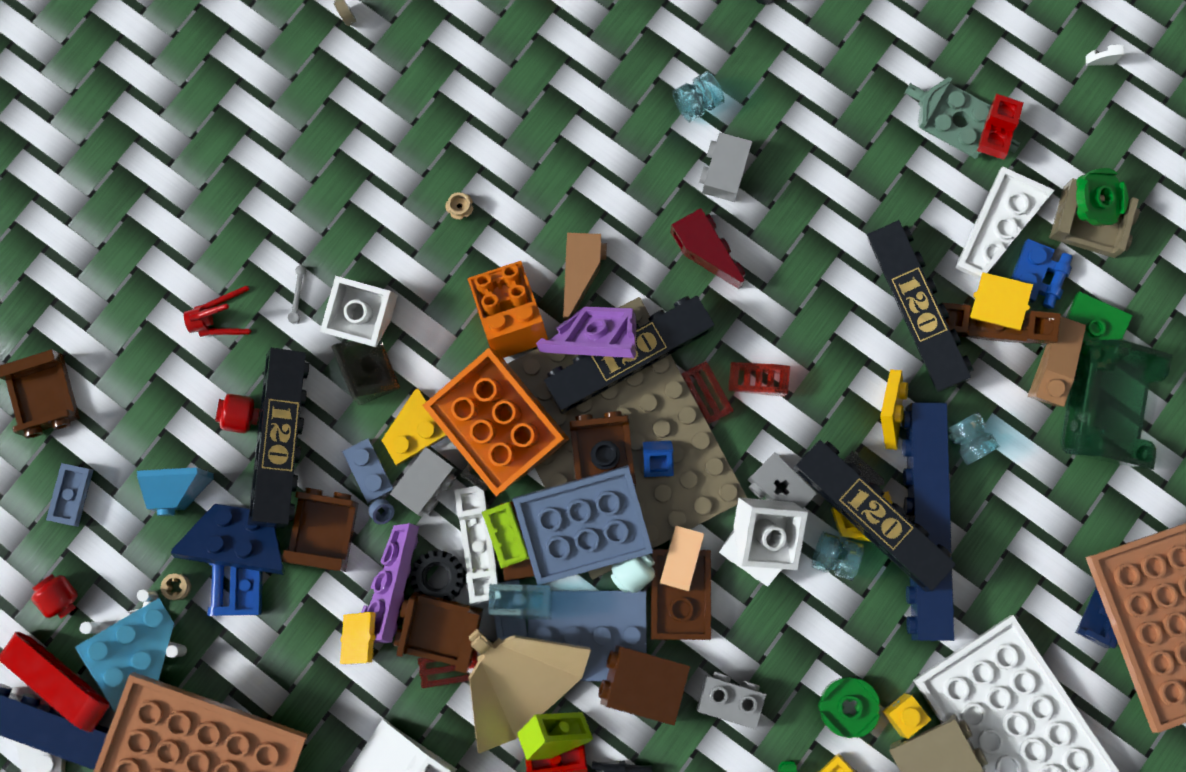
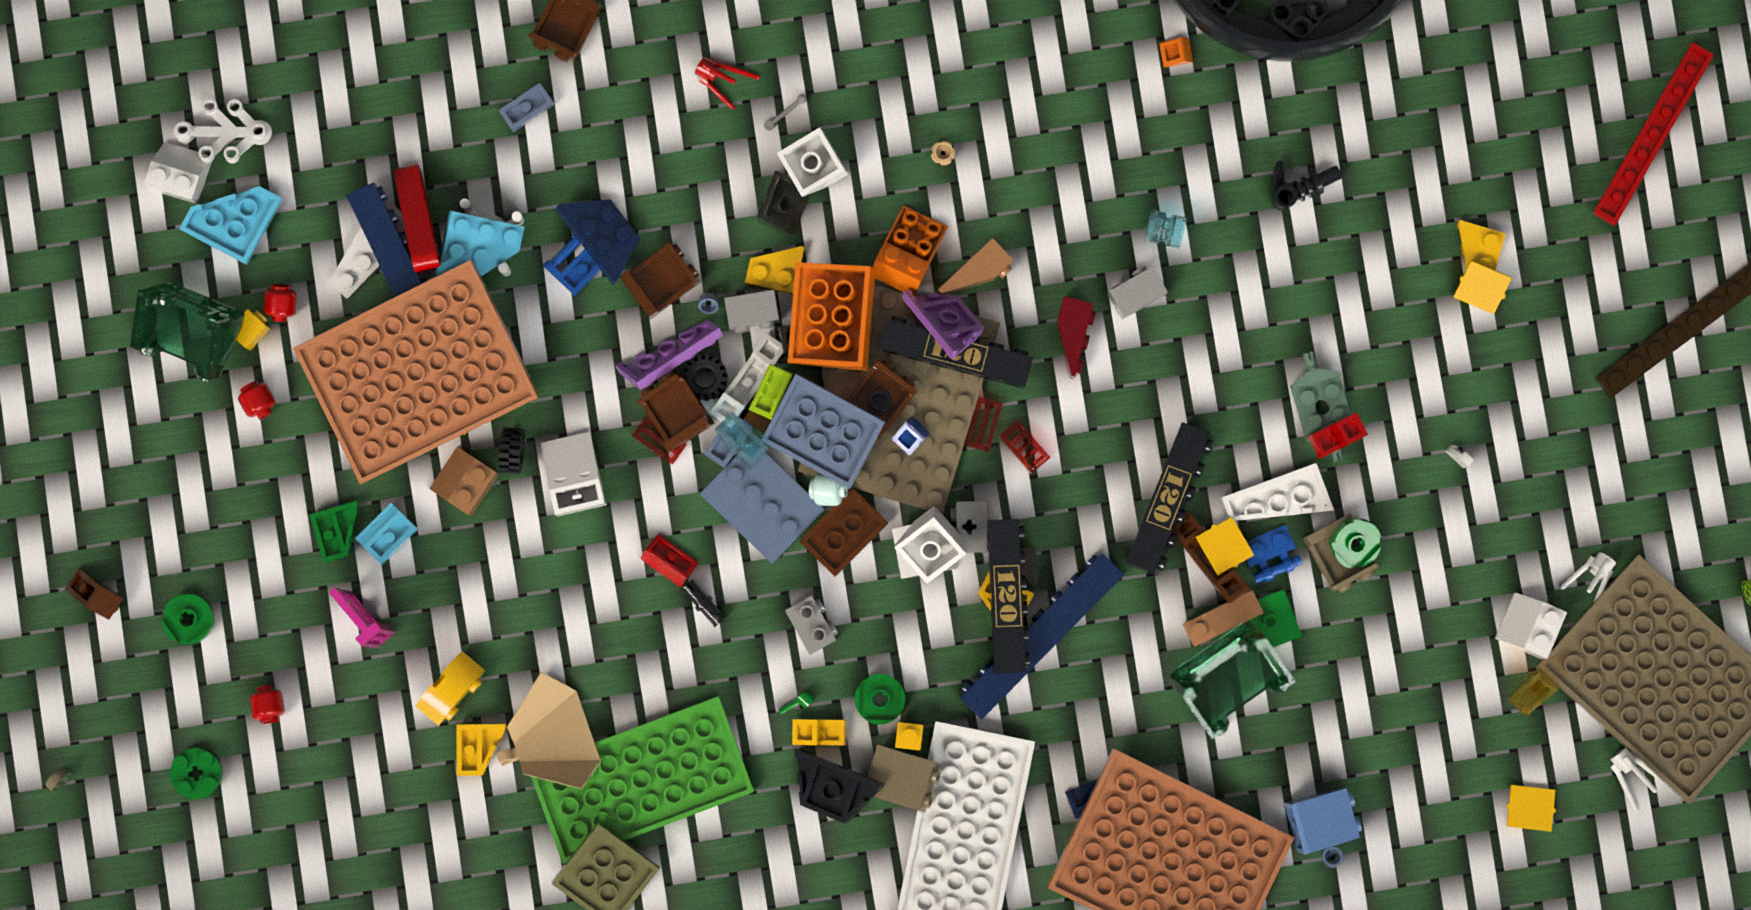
camera: 35 degrees right, 5 degrees up
red head [31,574,78,619] -> none
dark azure slope [137,468,214,516] -> none
tan bush [161,573,191,600] -> none
red head [215,394,260,434] -> none
black brick [248,347,309,528] -> none
yellow piece [340,612,376,664] -> none
sand blue plate [342,438,394,504] -> none
tan panel [468,629,591,754] -> none
lime slope [517,712,593,760] -> none
reddish brown panel [598,645,690,726] -> none
light nougat tile [660,526,704,591] -> none
clear light blue wheel [811,532,864,581] -> none
yellow wing [880,369,908,450] -> none
clear light blue wheel [948,412,1000,465] -> none

